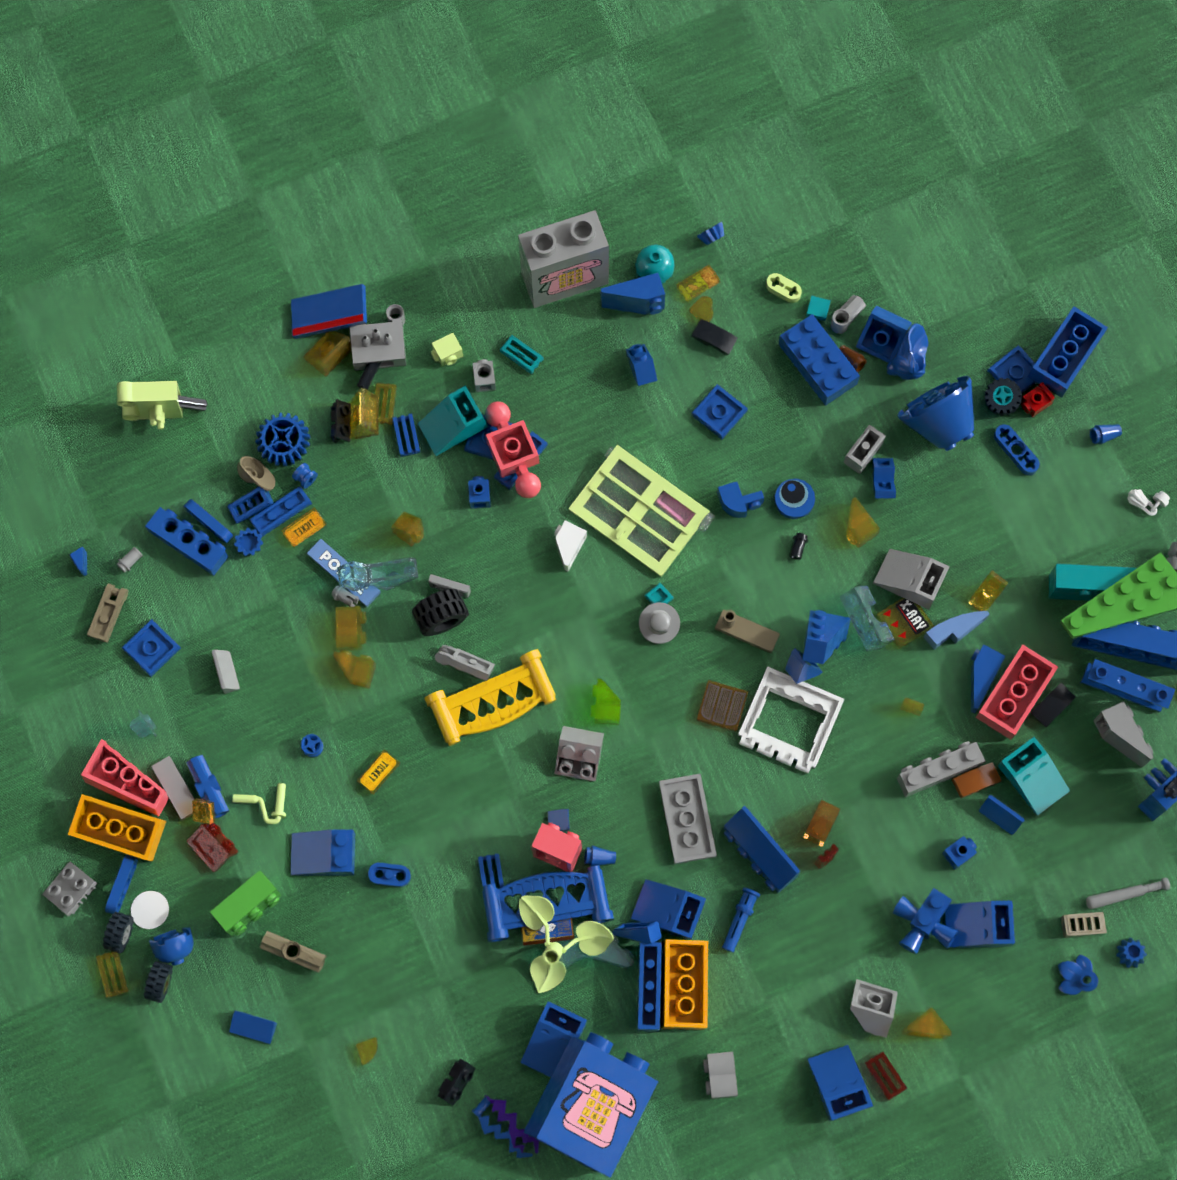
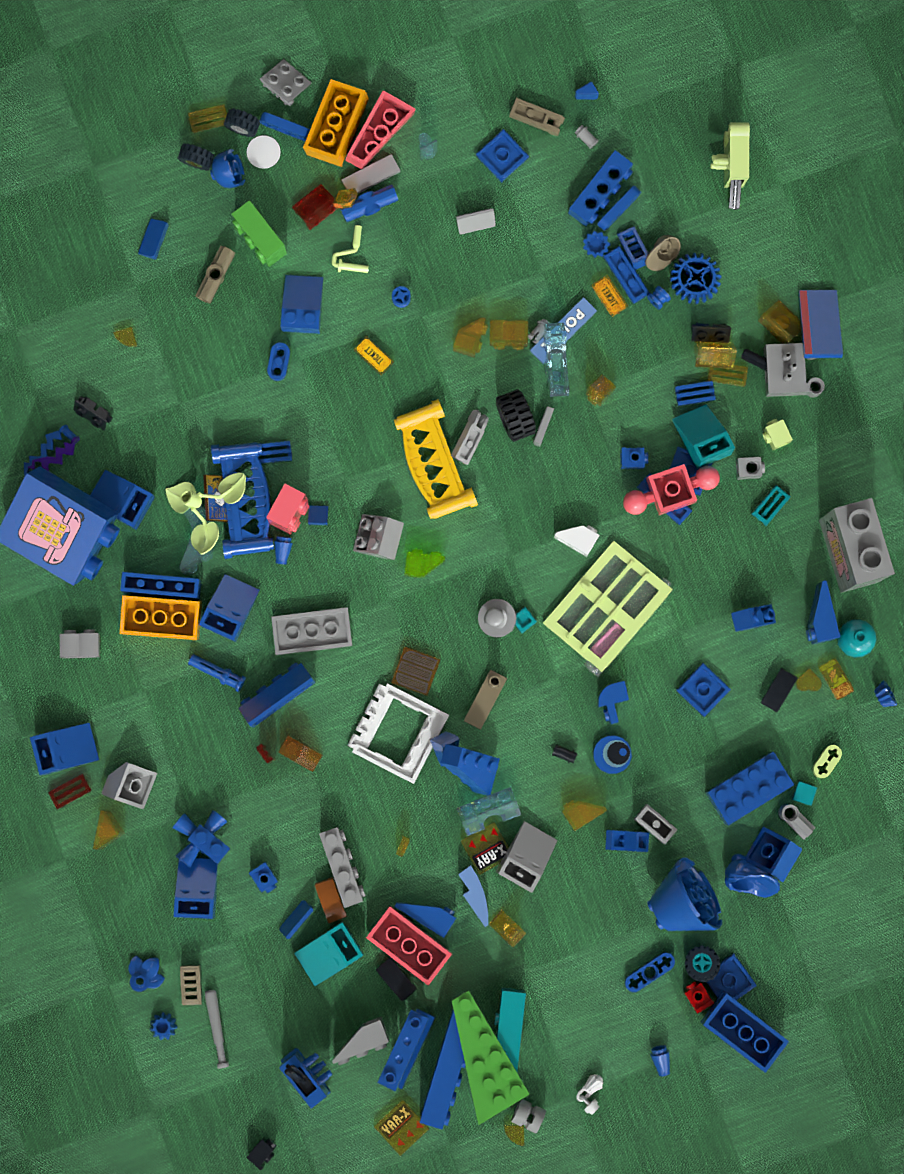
camera: 90 degrees right, 10 degrees up
blue slope [612,921,662,944] -> none
reddish brown cone [839,345,867,372] -> none

